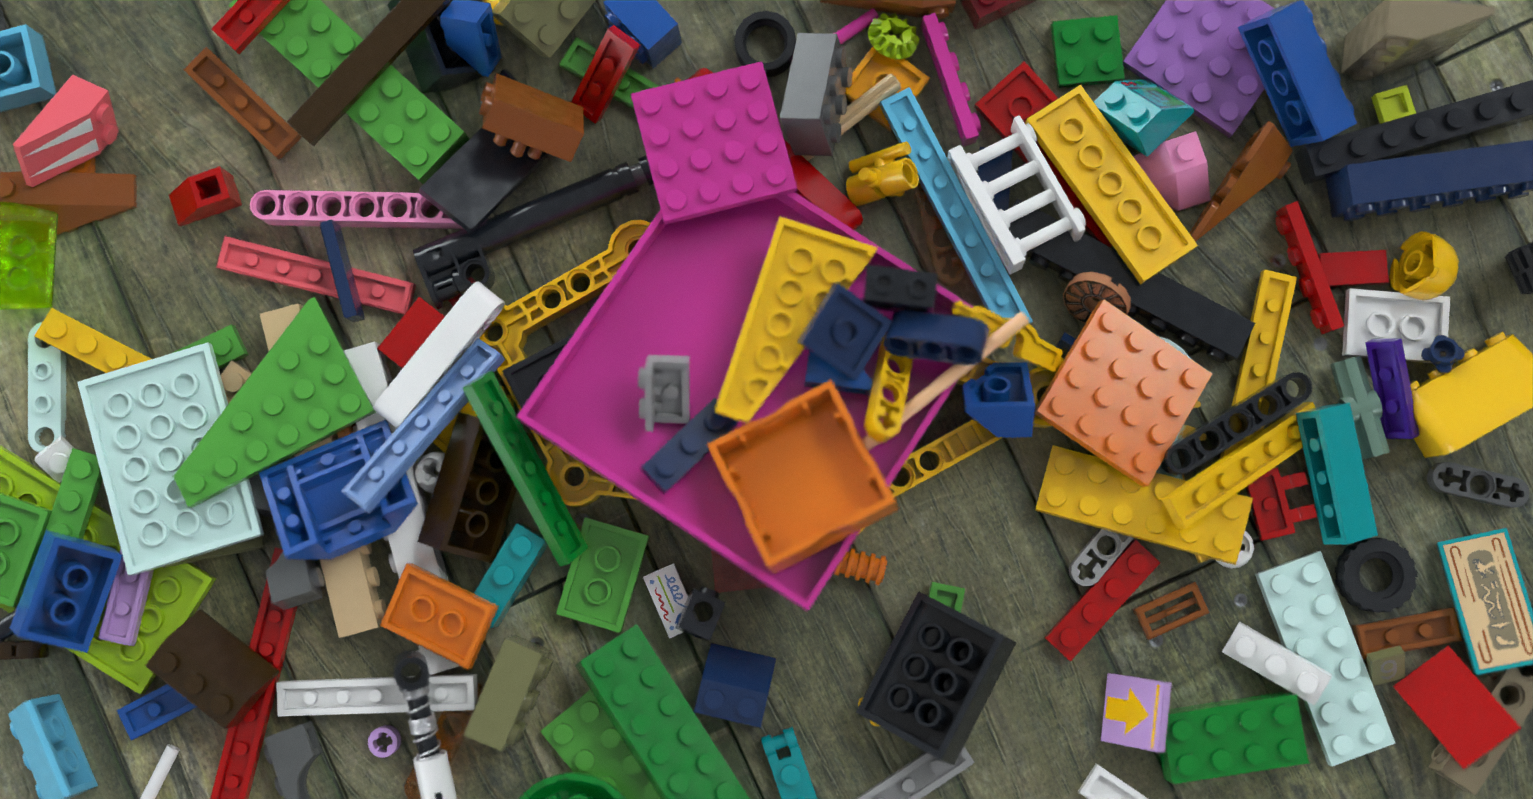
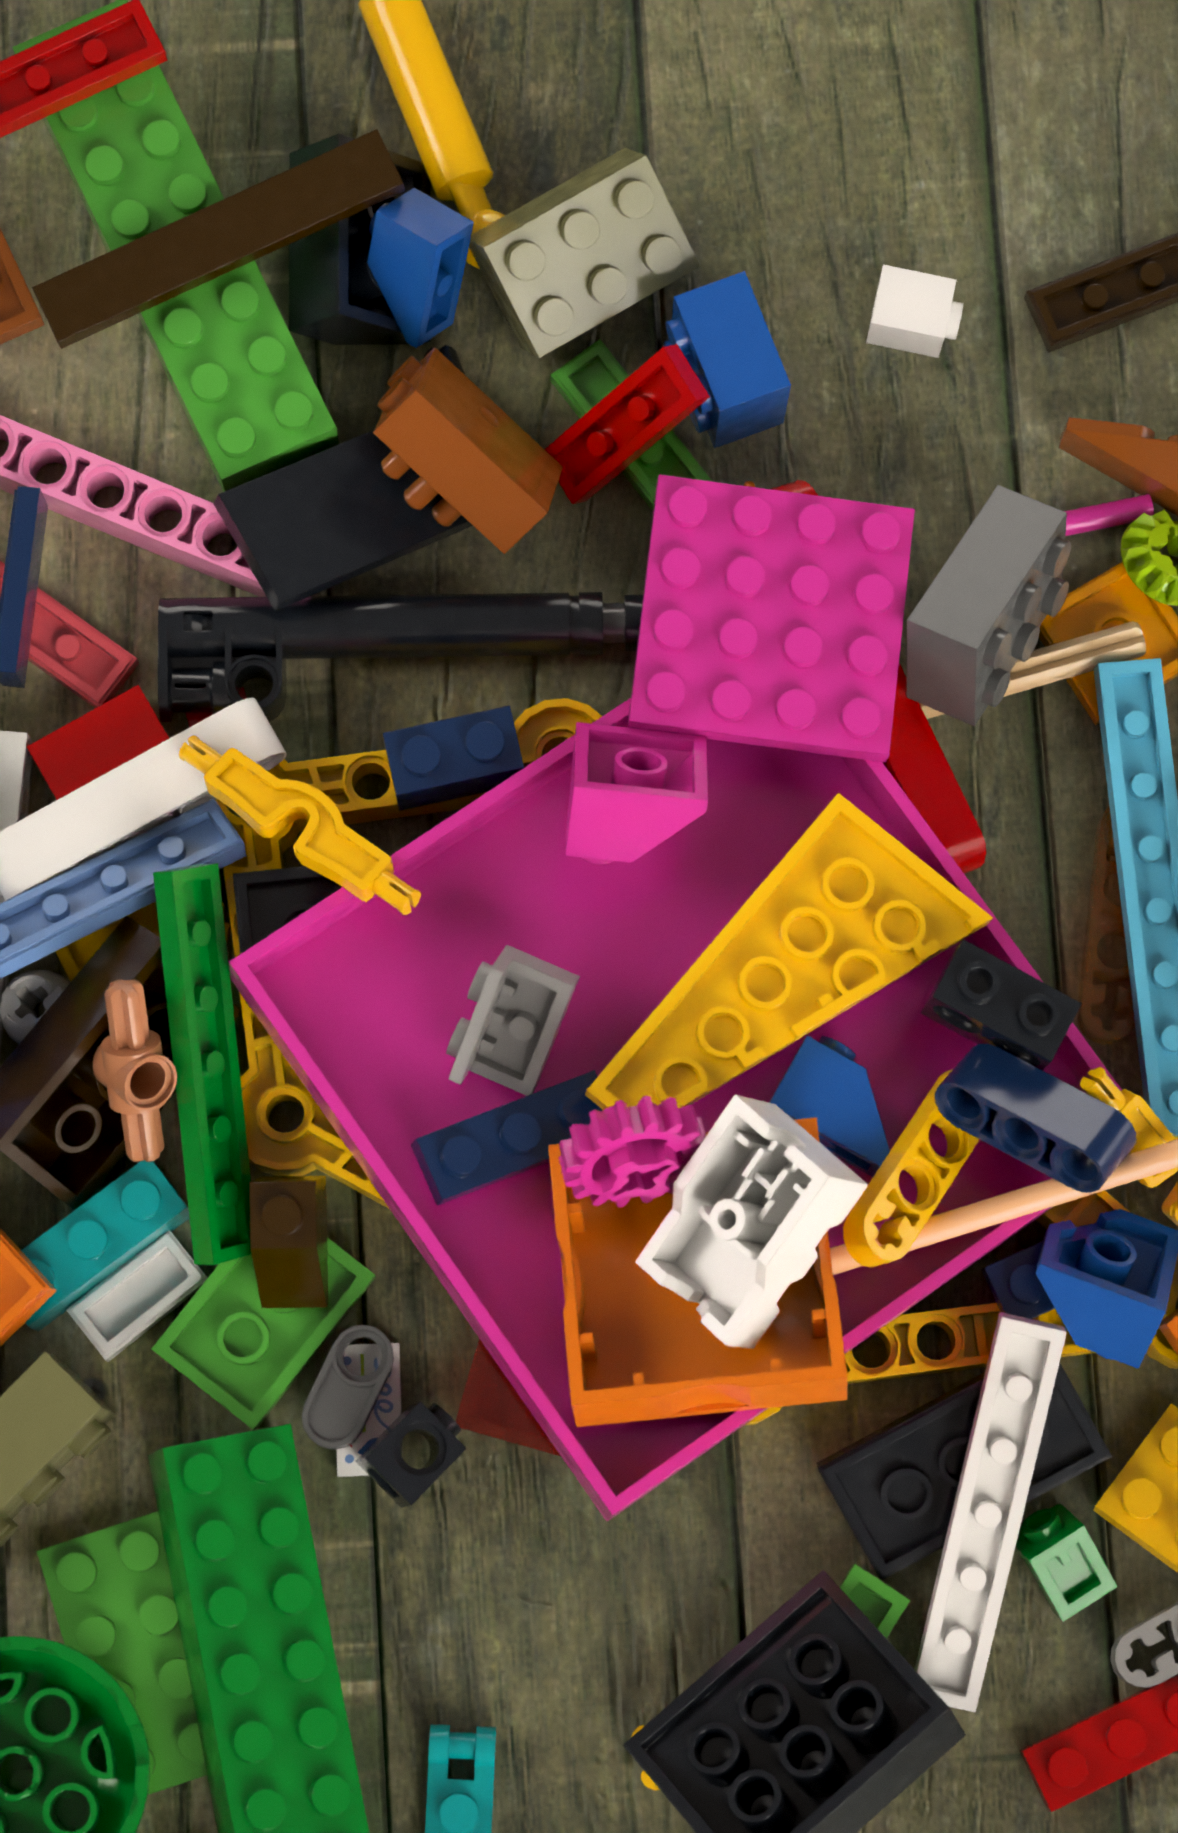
camera: 10 degrees right, 5 degrees down
dark blue slope [694,643,776,728] -> none
black tyre [734,11,796,77] -> none
dark blue plate [797,283,892,380] -> none
orange piece [834,548,887,586] -> none
yellow pin [846,141,919,206] -> none
none -> white tile [66,1230,208,1362]
none -> nougat axle [93,979,177,1162]
none -> yellow piece [179,735,421,915]
none -> dark brown slope [249,1176,328,1308]
none -> dark grey piece [301,1325,394,1450]
none -> dark blue brick [383,705,524,811]
none -> dark pink gear [559,1096,706,1207]
none -> dark pink slope [565,722,708,864]
none -> white piece [635,1095,868,1349]
none -> black tile [817,1363,1112,1580]
none -> white plate [915,1312,1067,1712]
none -> dark blue plate [981,1241,1055,1319]
none -> bracket [1014,1504,1118,1622]

